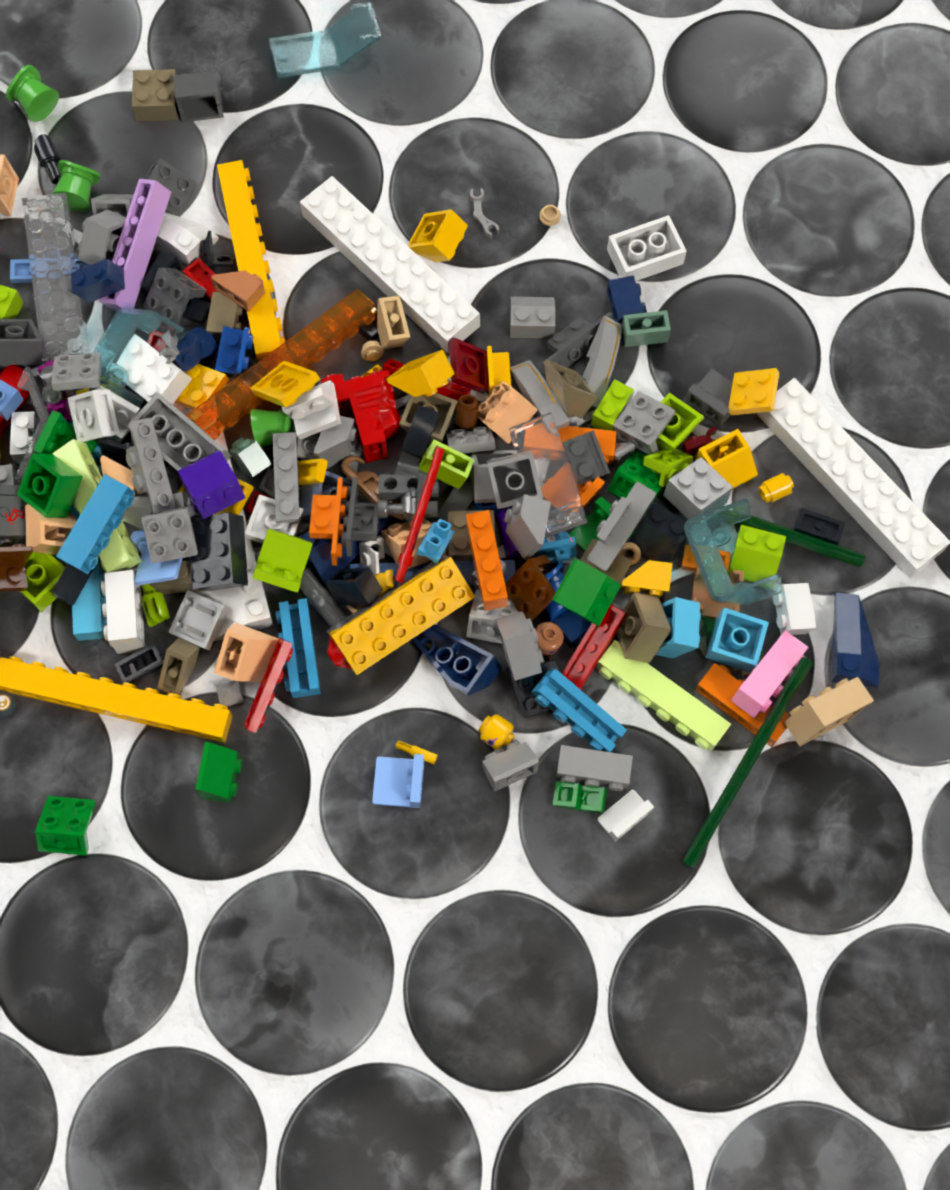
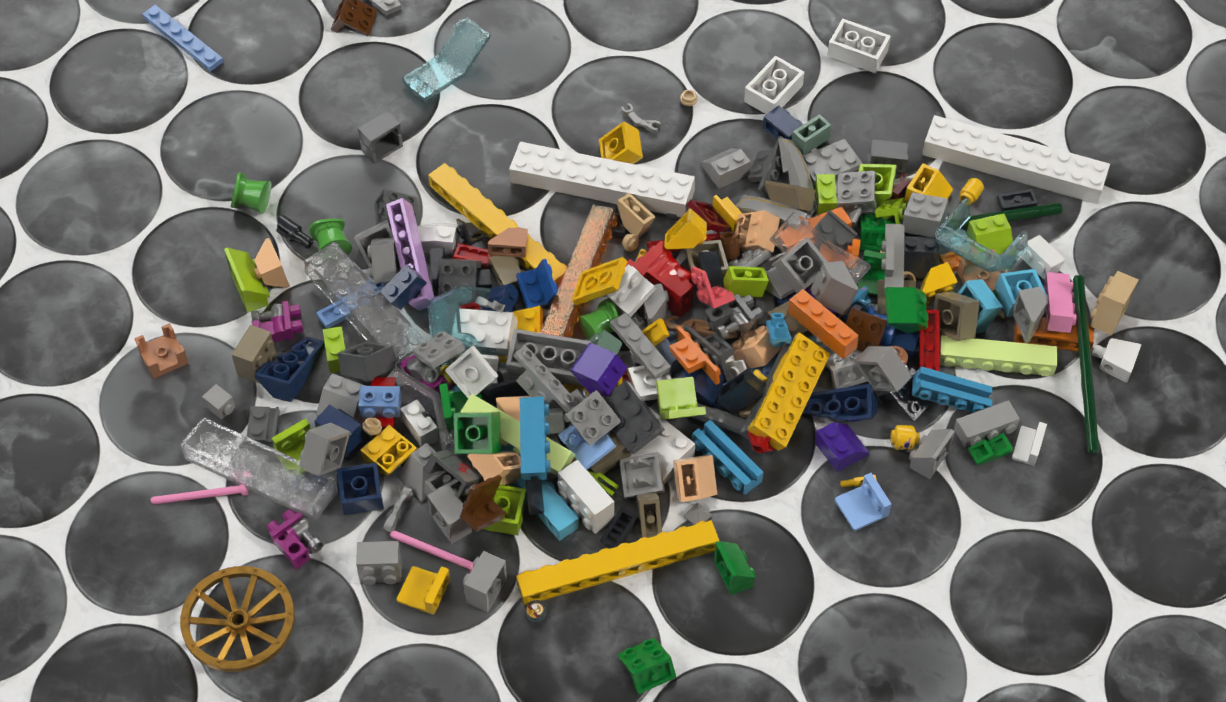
camera: 30 degrees left, 15 degrees down
dark tan brick [132,69,179,121] -> none
plate [243,638,293,733] -> none
red bar [394,447,445,584] -> none
yellow plate [728,368,779,415] -> none
dark blue wedge [831,593,879,687] -> none
none -> coral bracket [691,266,735,308]
none -> light grey plate [803,139,863,186]
none -> dark purple slope [815,422,870,472]
none -> white brick [827,19,891,73]
none -> light grey slope [1012,286,1048,343]
none -> white torso [1092,338,1141,383]

